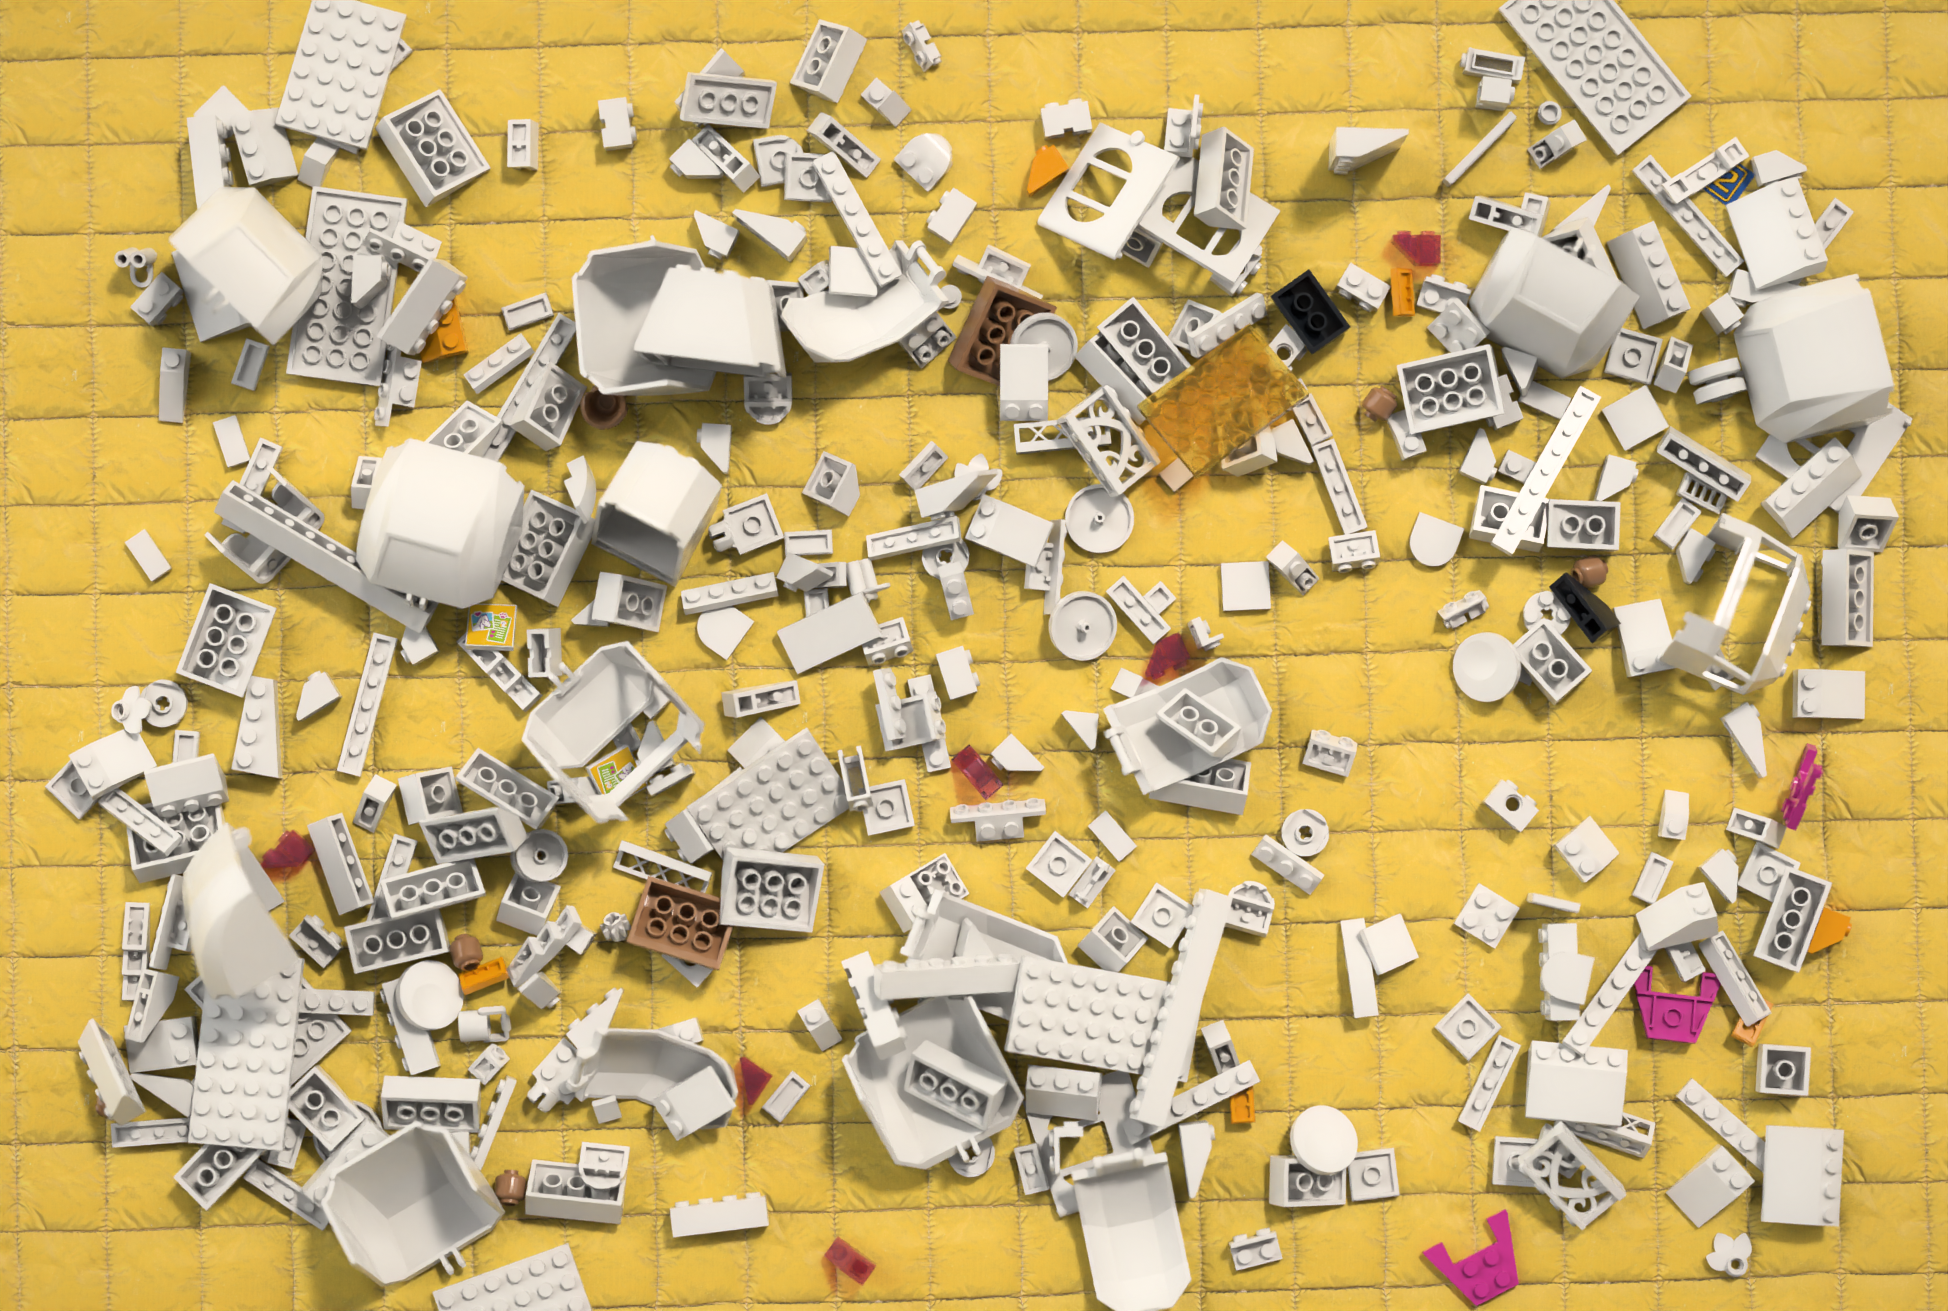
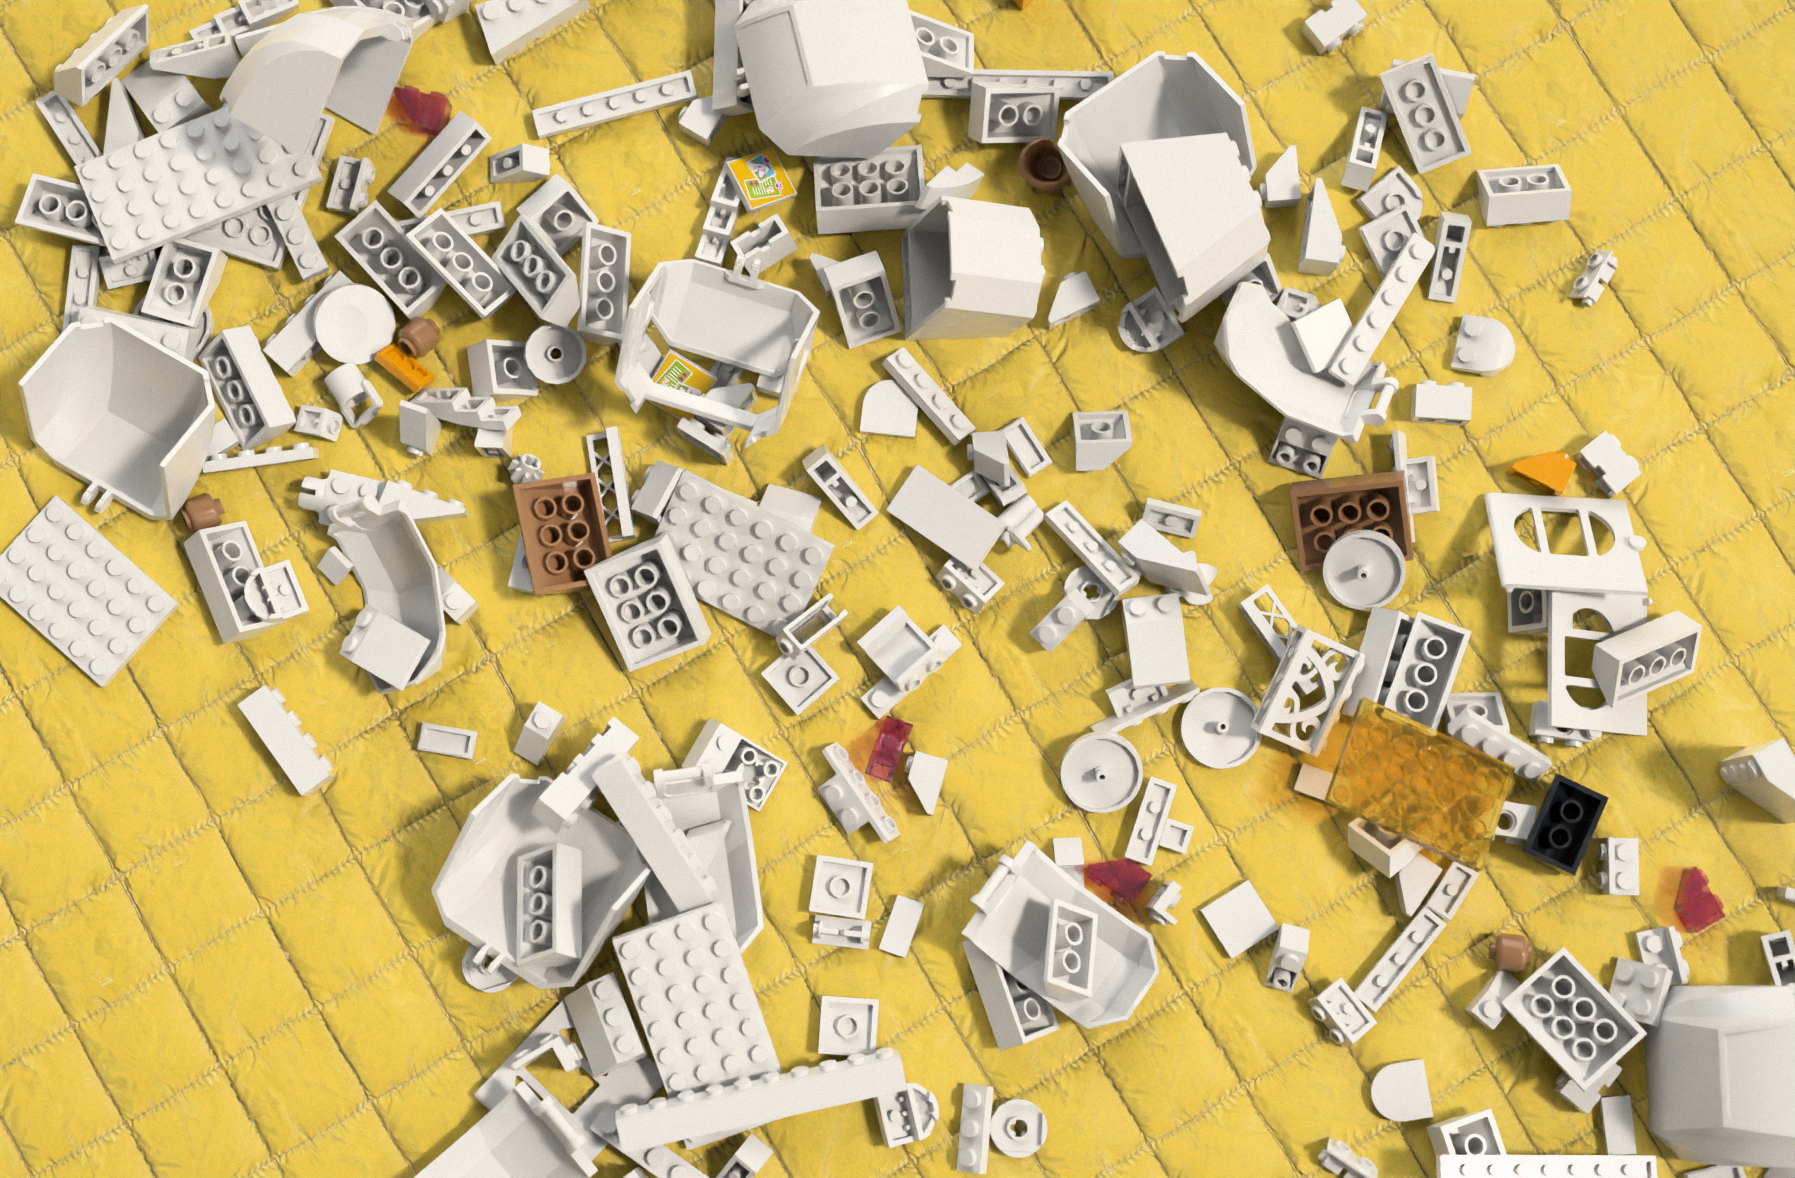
camera: 65 degrees right, 5 degrees down
white slope [296,670,342,722] -> none
white plate [464,333,535,394] -> none
white tile [501,293,554,331] -> none
white slope [669,139,724,179] -> none
white plate [708,493,784,555] -> none
clear pink slope [740,1056,773,1105] -> none
clear pink slope [824,1236,877,1286] -> none
white slope [861,77,912,127] -> none
white plate [873,668,906,741] -> none
white brick [936,646,980,701] -> none
white plate [940,285,962,309] -> none
white slope [1000,344,1048,421] -> none
white plate [1014,1142,1050,1195] -> none
white slope [1061,710,1099,751] -> none
white slope [1077,906,1148,973] -> none
white bracket [1164,94,1203,158] -> none
white bracket [1302,730,1357,777] -> none
light orange plate [1390,268,1415,317] -> none
white slope [1458,428,1497,485] -> none
white plate [1497,450,1536,484] -> none
white slope [1501,347,1538,397] -> none

